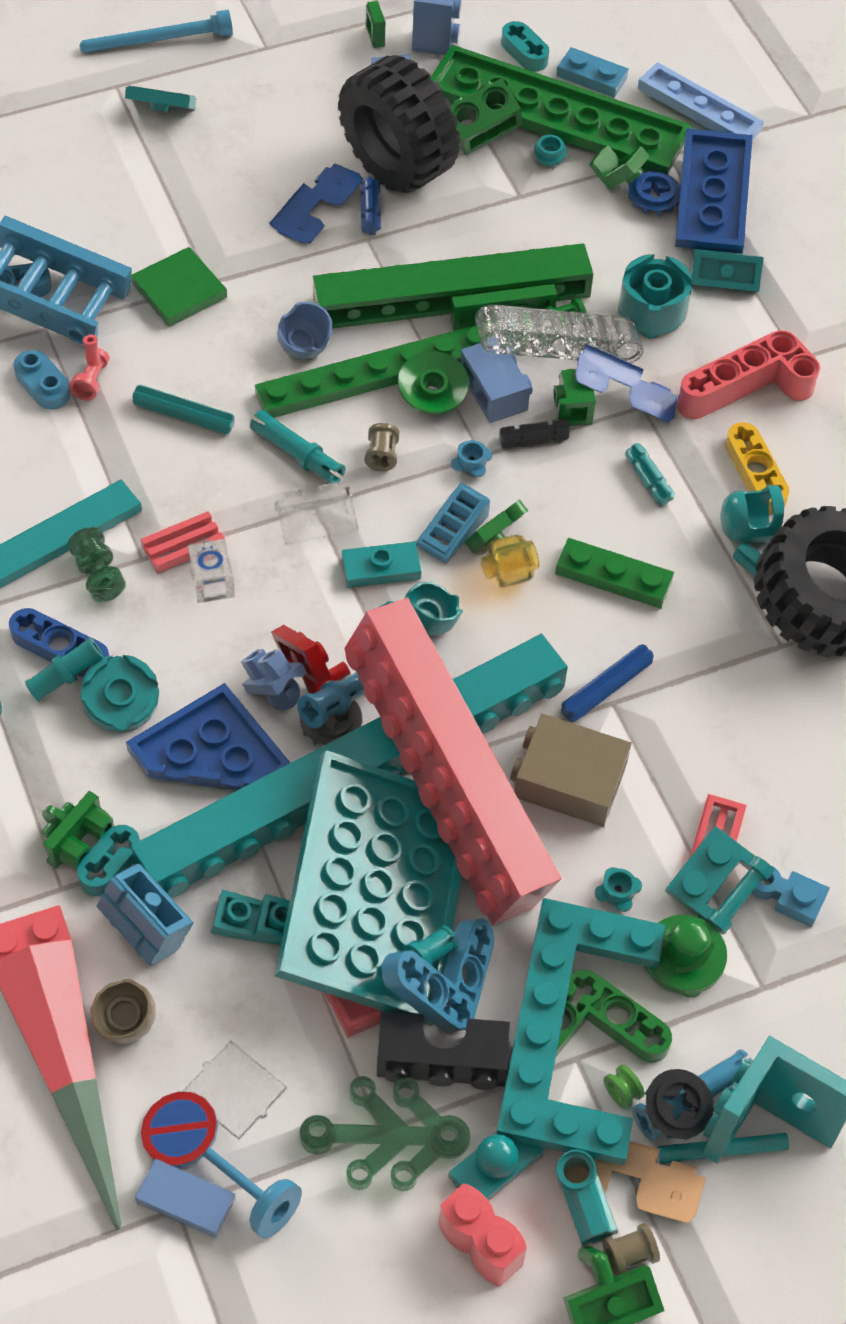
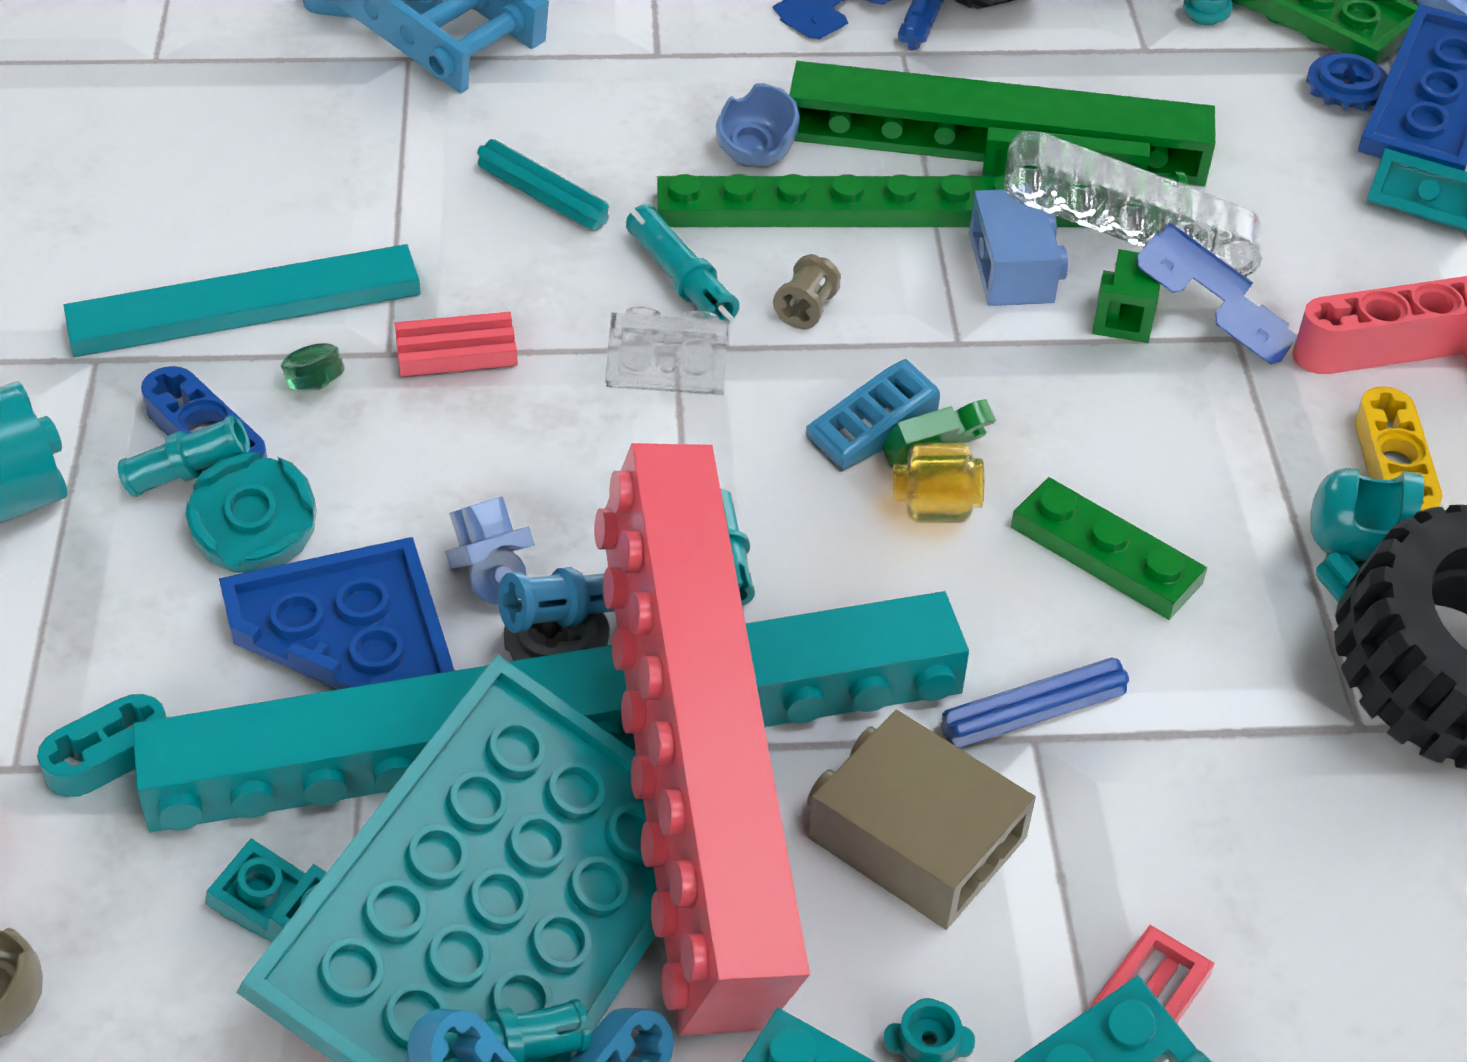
camera: 20 degrees right, 10 degrees down
dark azure plate [13,350,71,409] -> none
green hips [41,791,114,869] -> none
clear green wheel [67,527,113,574] -> none
coral piece [69,335,110,401] -> none
dark azure brick [96,864,194,966] -> none
green tile [131,247,227,326] -> none
clear brick [187,539,235,603] -> none
red plate [271,625,351,694] -> none
teal plate [342,541,422,588] -> none
green dish [398,351,469,414] -> none
teal hair [404,582,463,635] -> none
dark azure plate [451,440,492,477] -> none
black axle [499,419,570,448] -> none
green bracket [589,145,650,190] -> none
teal brick [618,254,692,339] -> none
teal axle [625,443,675,506] -> none

